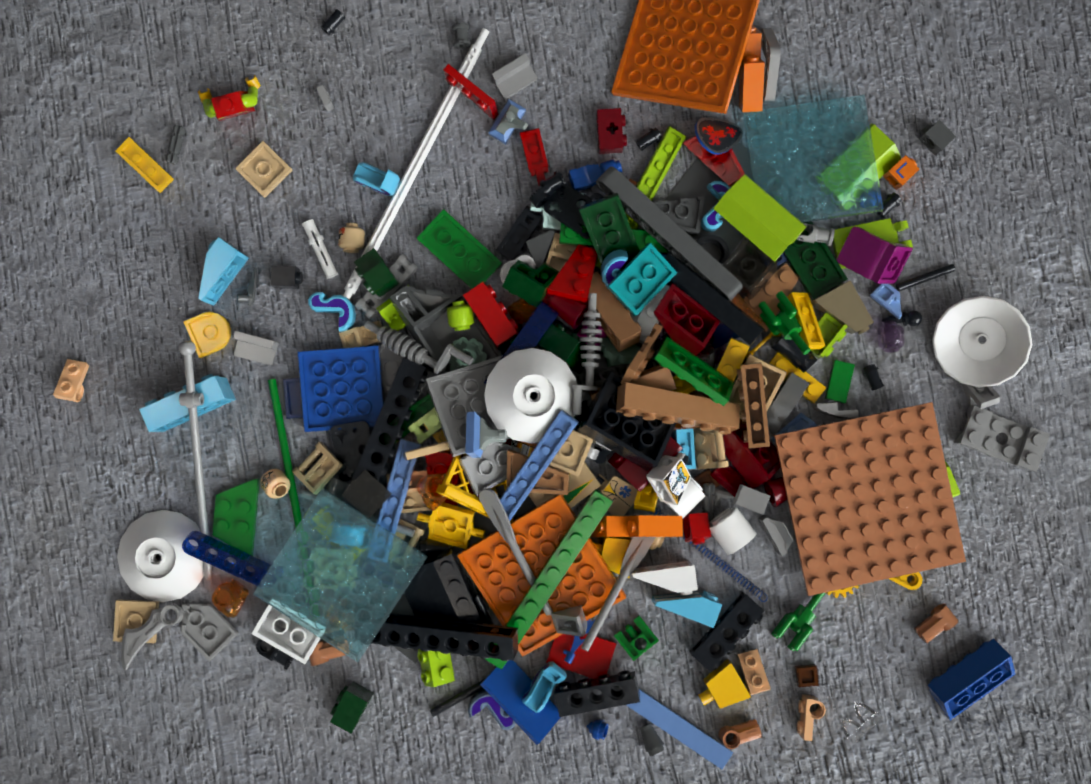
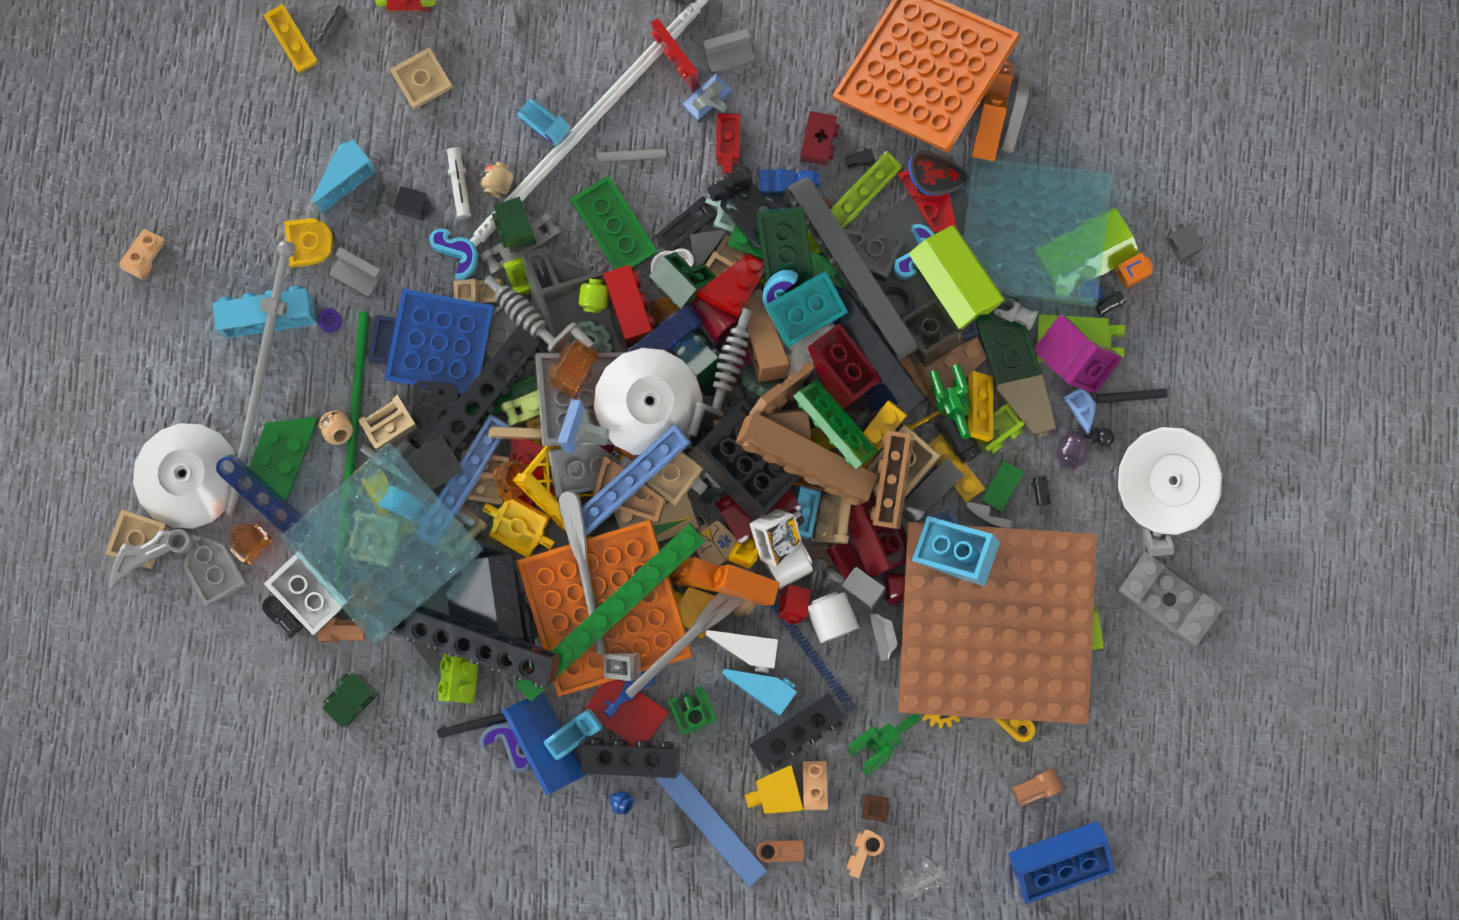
camera: 15 degrees right, 5 degrees down
none -> dark purple tile [318,308,342,333]
none -> clear orange brick [548,340,599,398]
none -> light grey bar [597,149,667,162]
none -> medium azure slope [912,516,1000,586]

